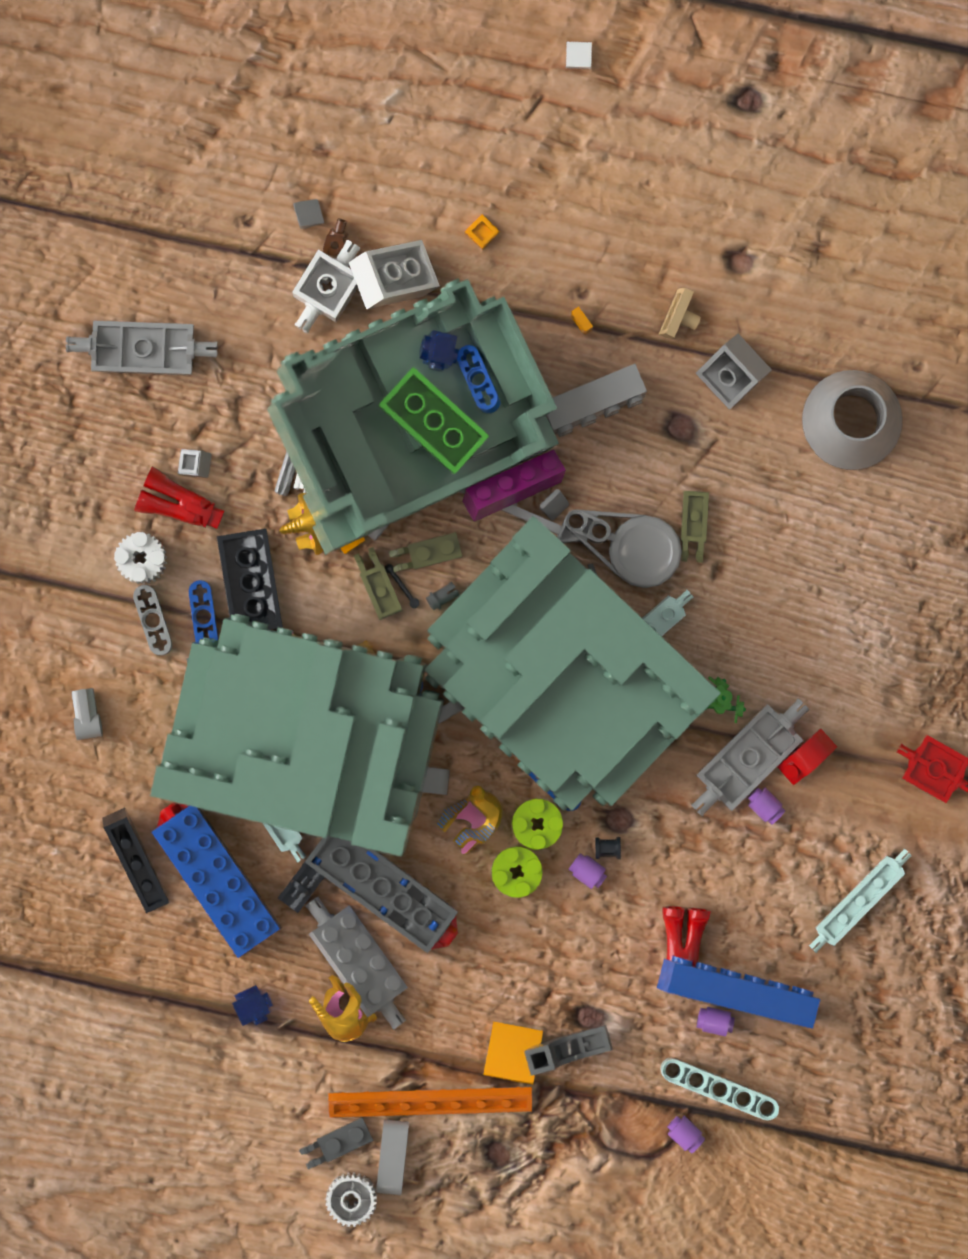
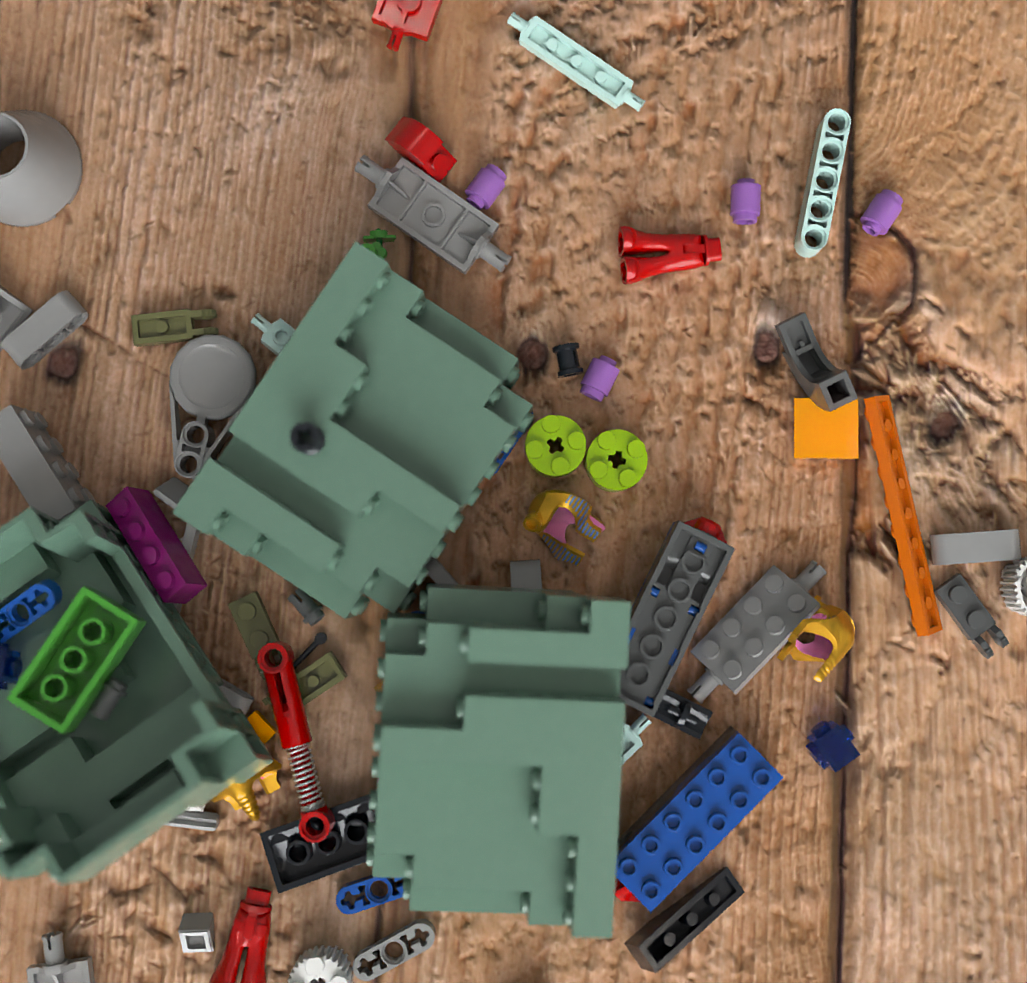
camera: 90 degrees left, 0 degrees up
blue brick [657,956,820,1029] -> none
none -> light grey beam [1,290,89,370]
none -> dark grey pin [89,677,128,721]
none -> red piece [257,641,335,843]
none -> black bush [290,422,325,455]

